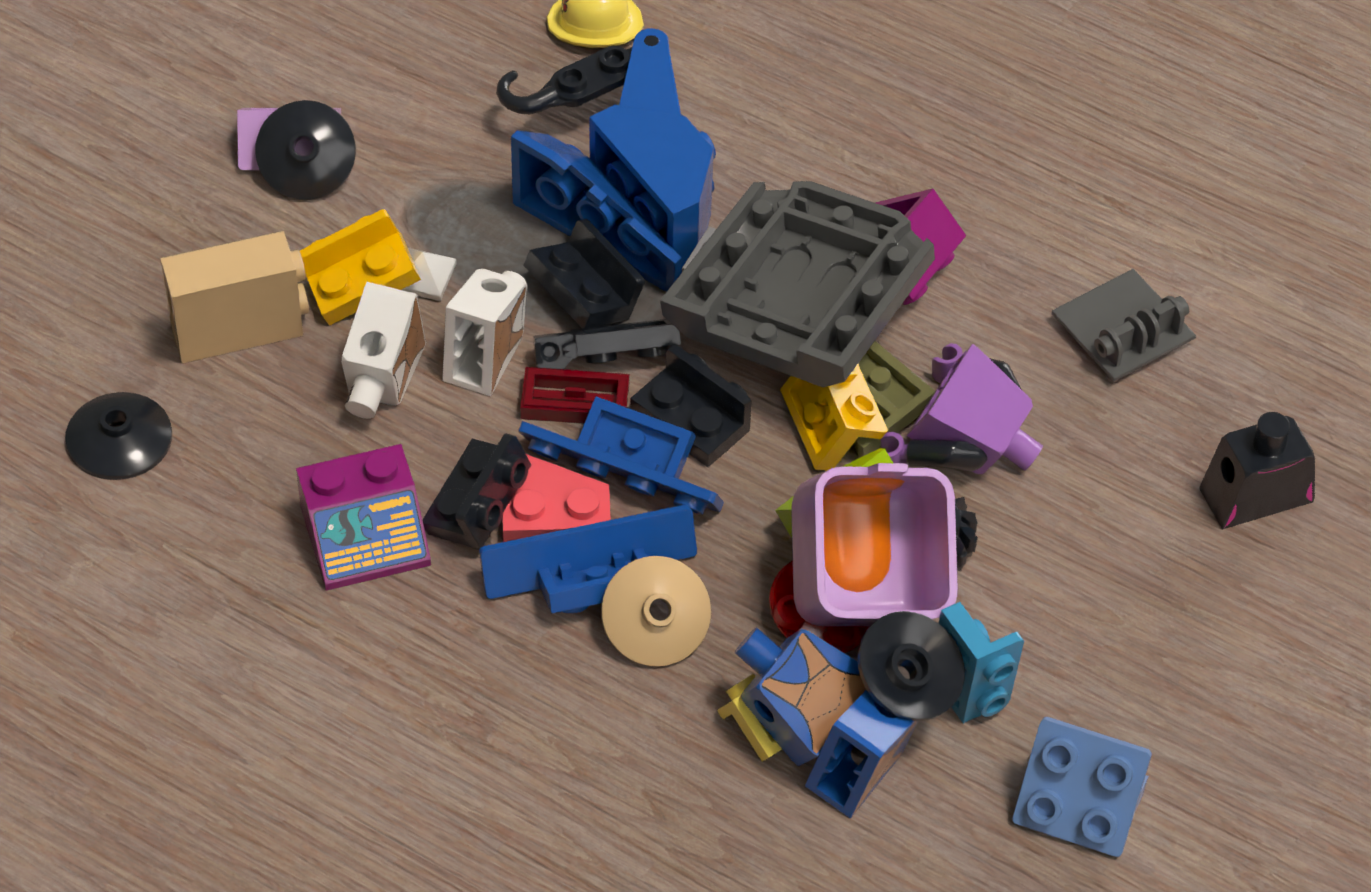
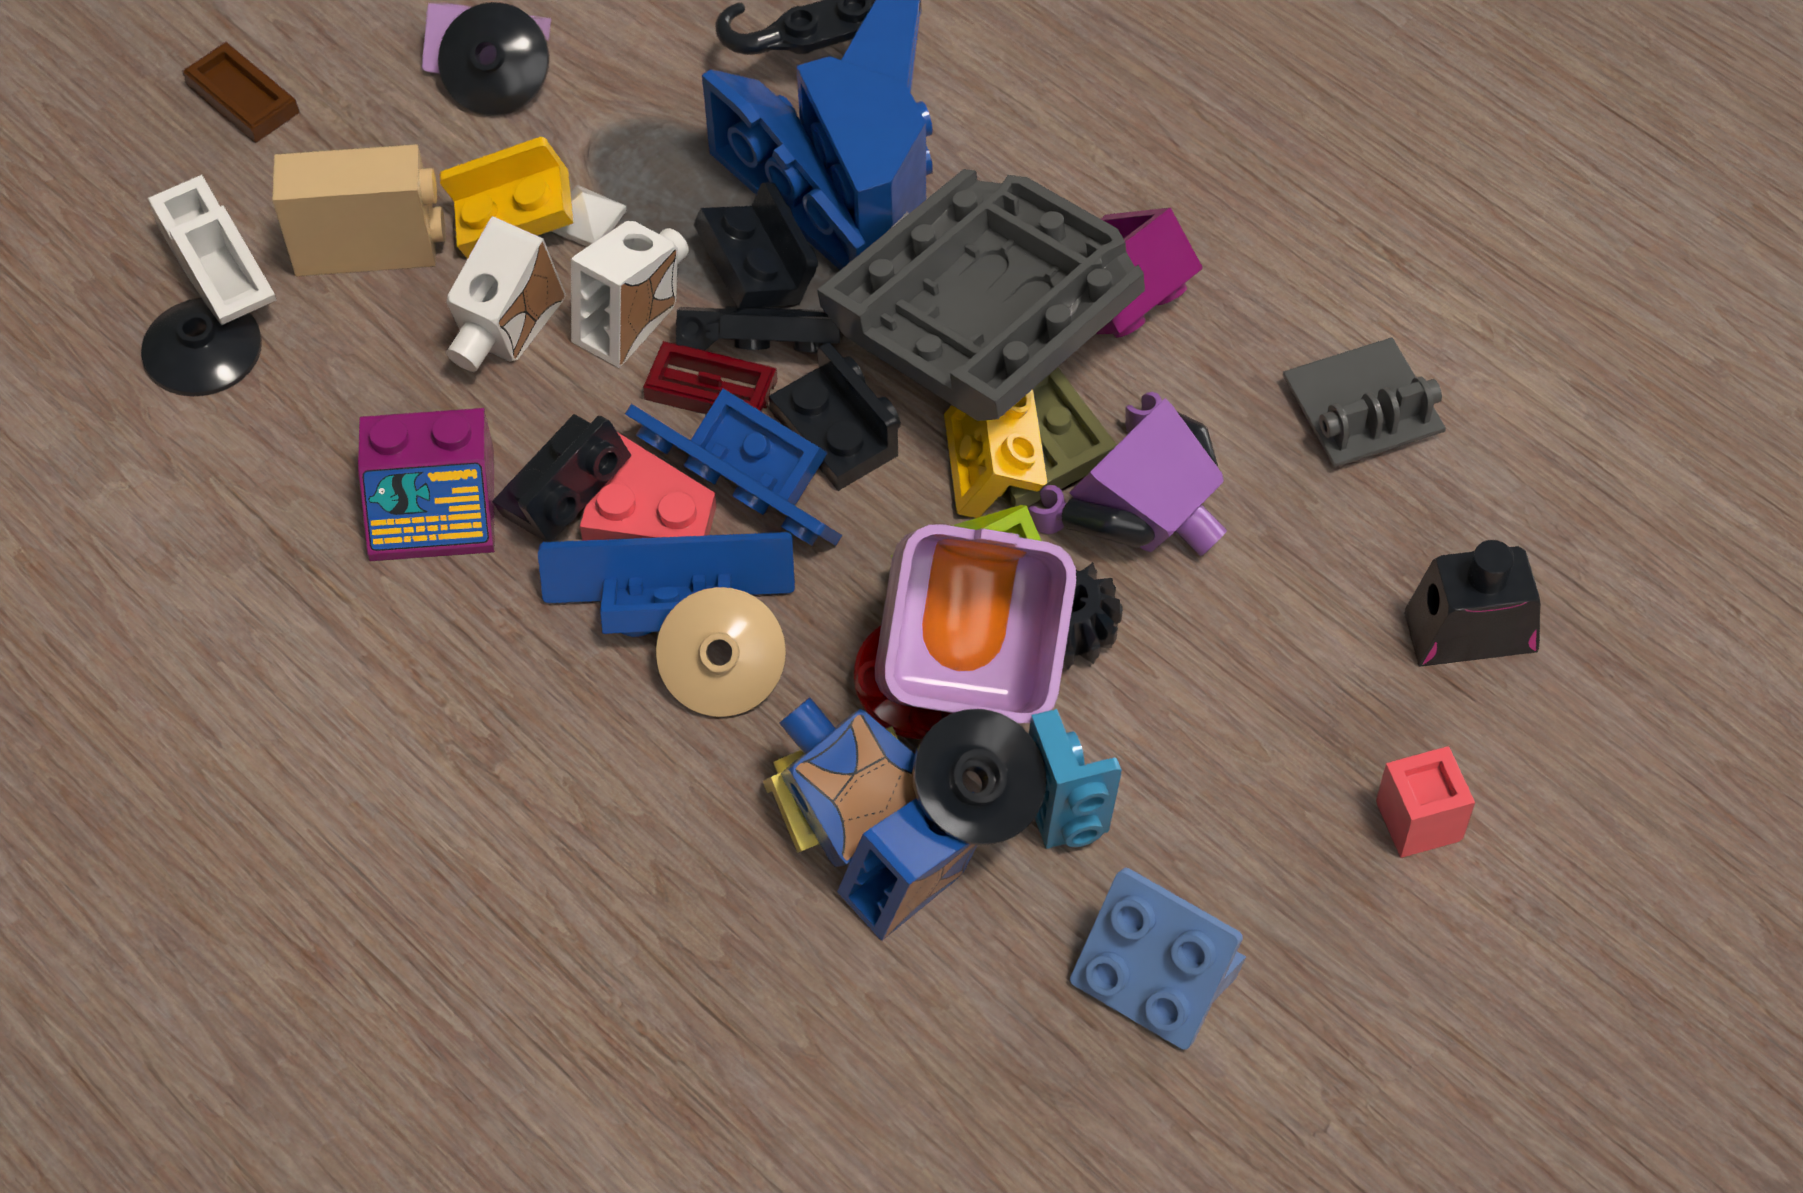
camera: 15 degrees right, 5 degrees up
none -> white slope [148,175,276,325]
none -> reddish brown tile [182,42,300,143]
none -> coral panel [1376,746,1475,858]

